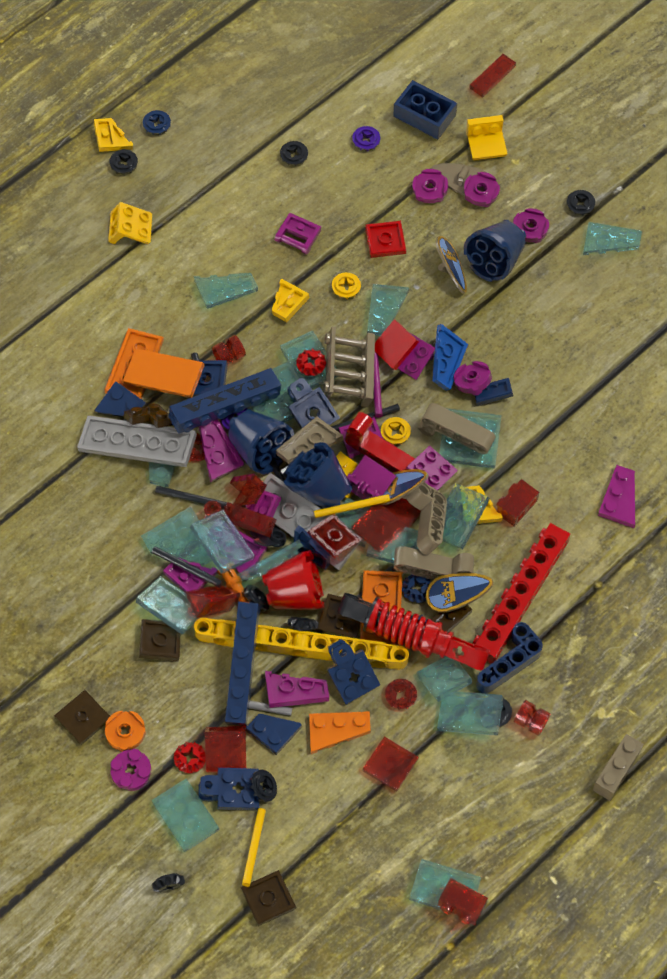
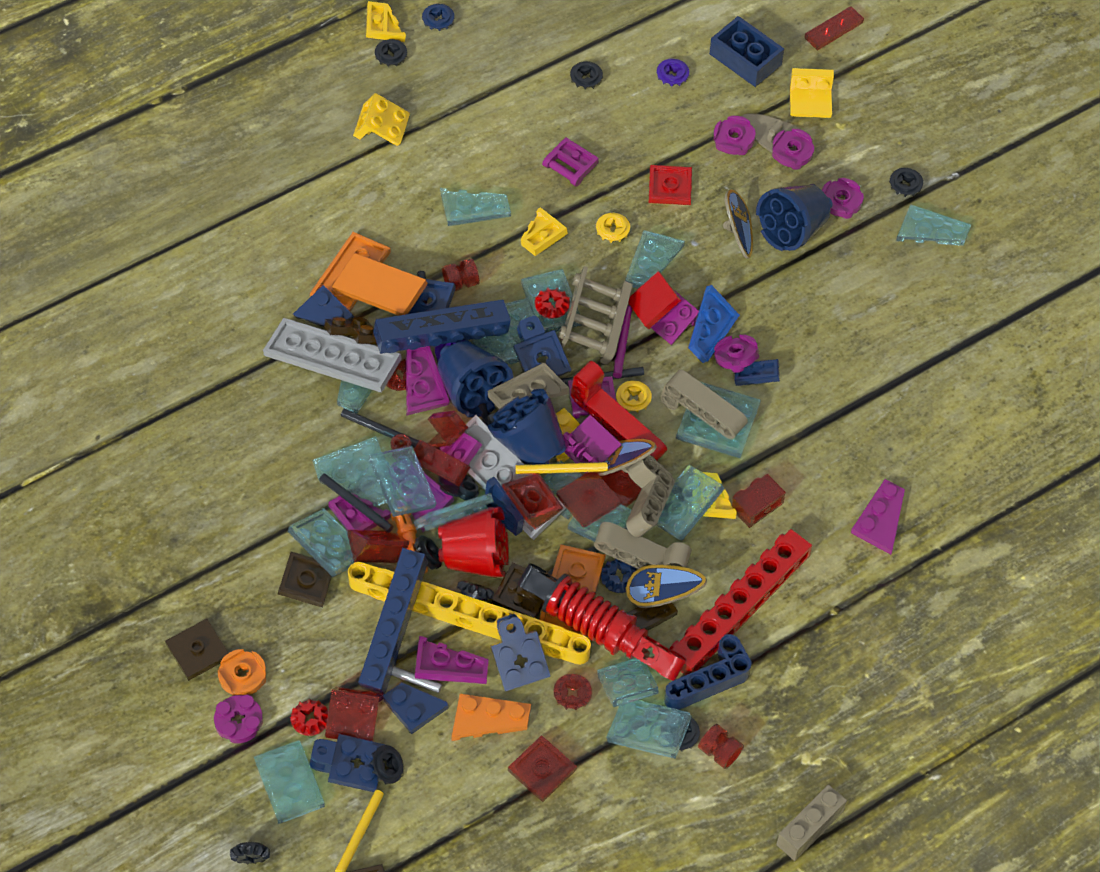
camera: 10 degrees right, 5 degrees down
magenta hinge [406,445,458,490] -> none

